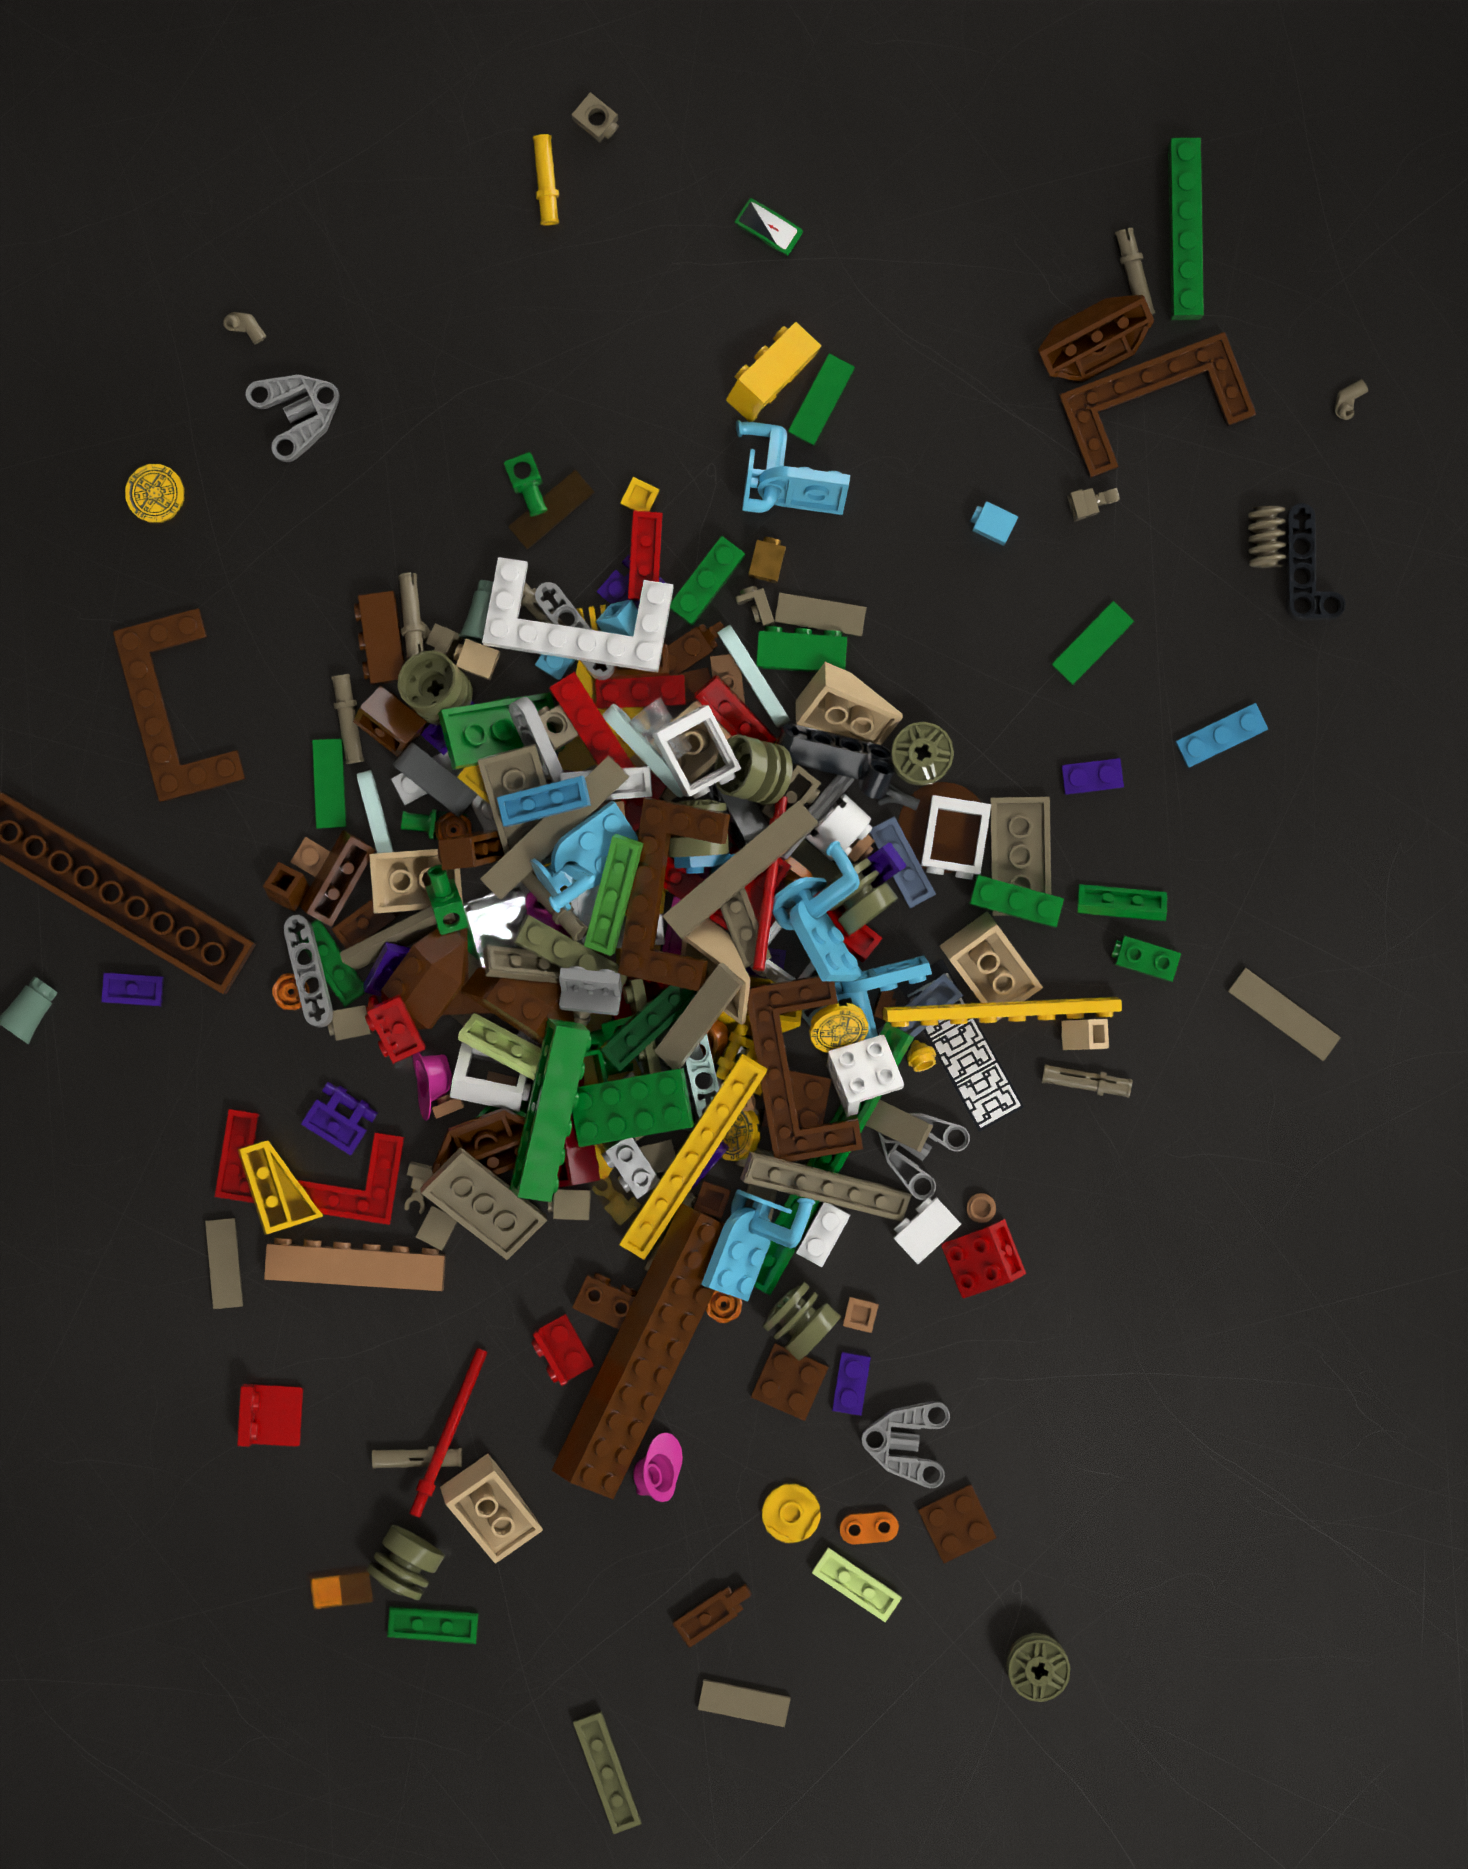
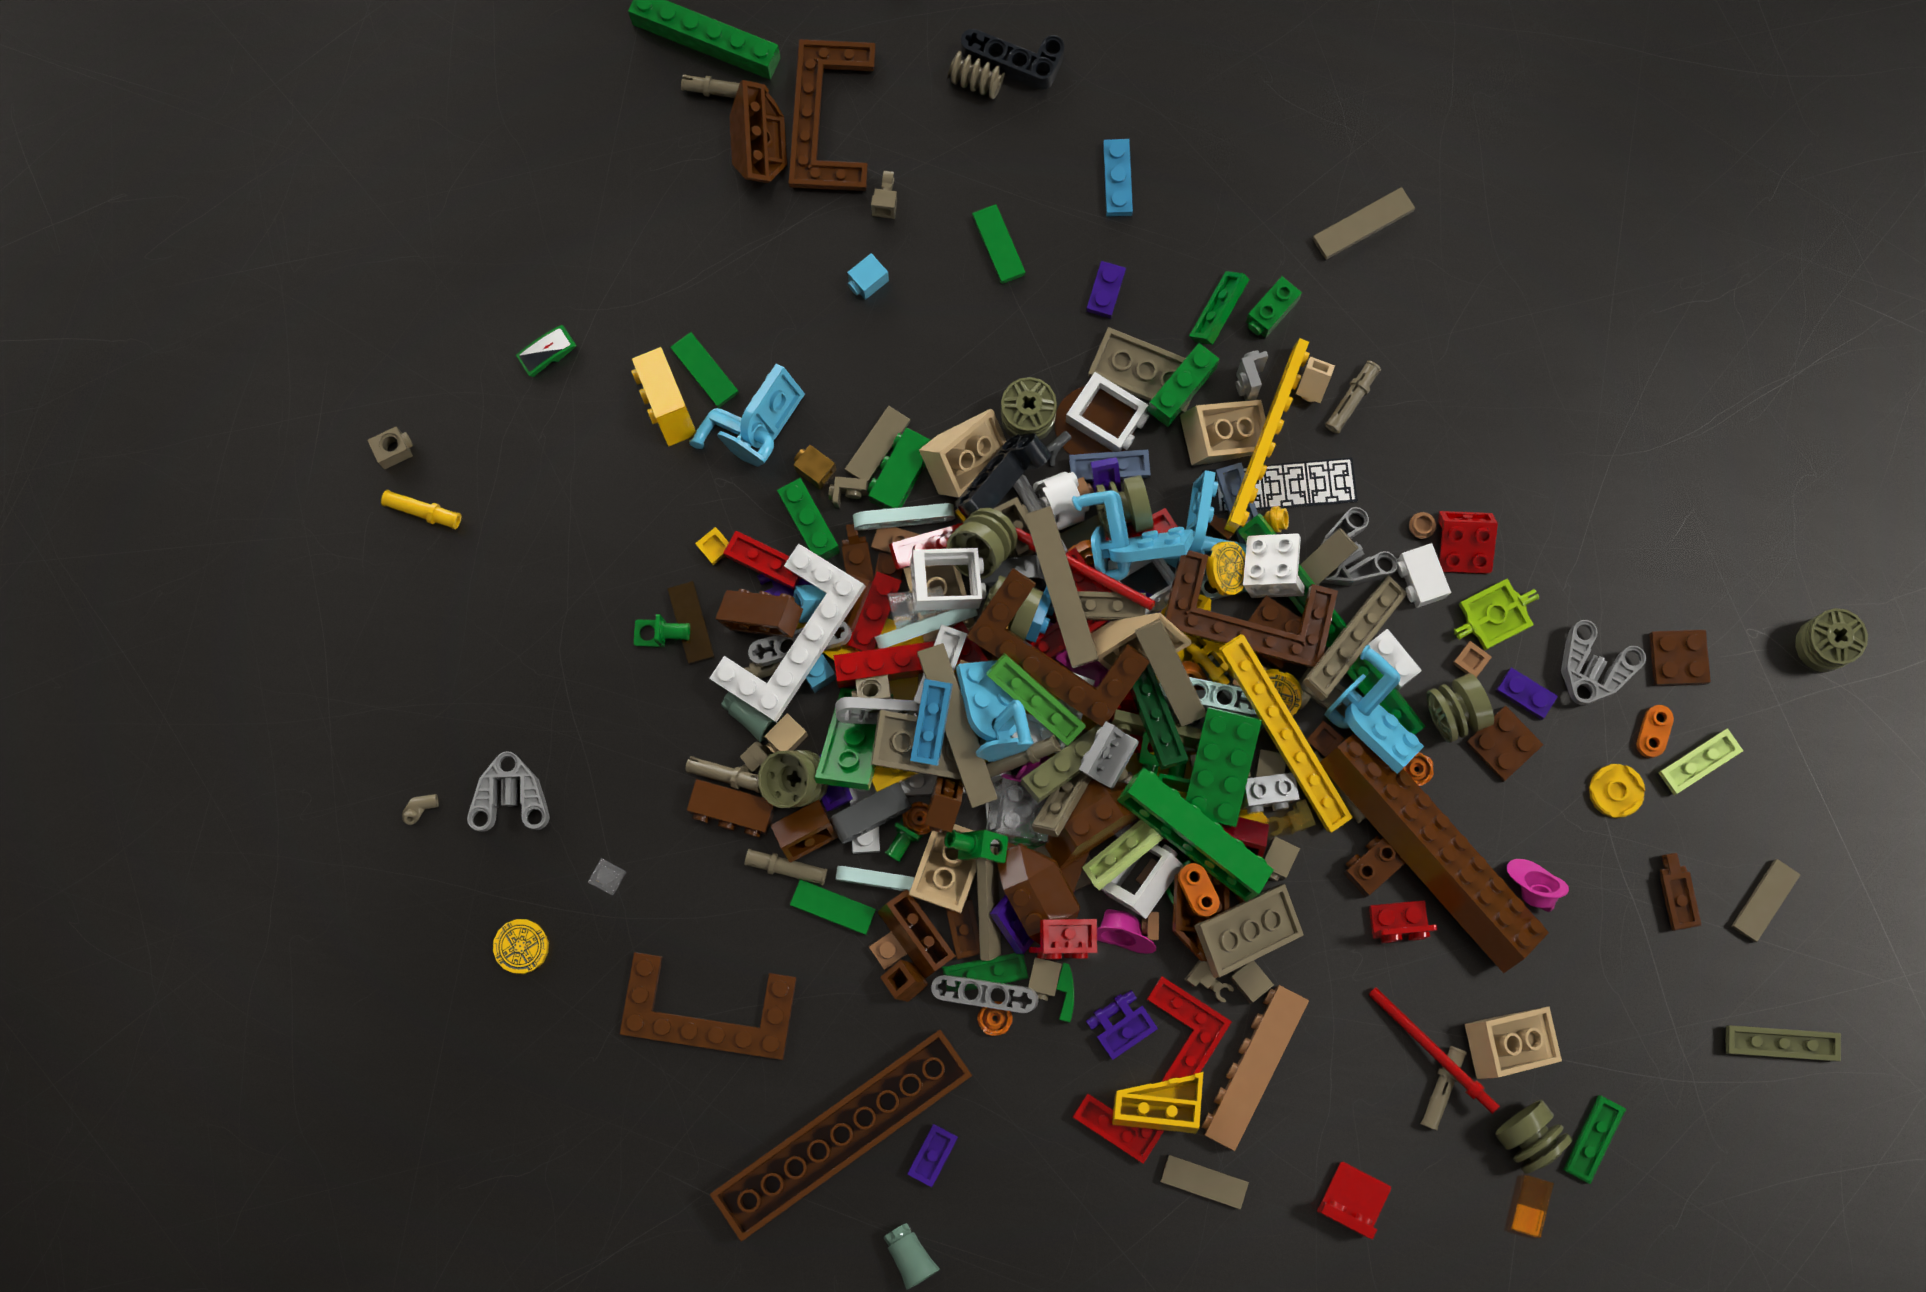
camera: 65 degrees left, 10 degrees down
none -> clear plate [588,858,626,895]
none -> reddish brown brick [715,589,803,638]
none -> green slope [1056,963,1074,1023]
none -> orange plate [1178,863,1220,917]
none -> light grey bracket [1236,350,1268,401]
none -> lime plate [1454,578,1539,650]

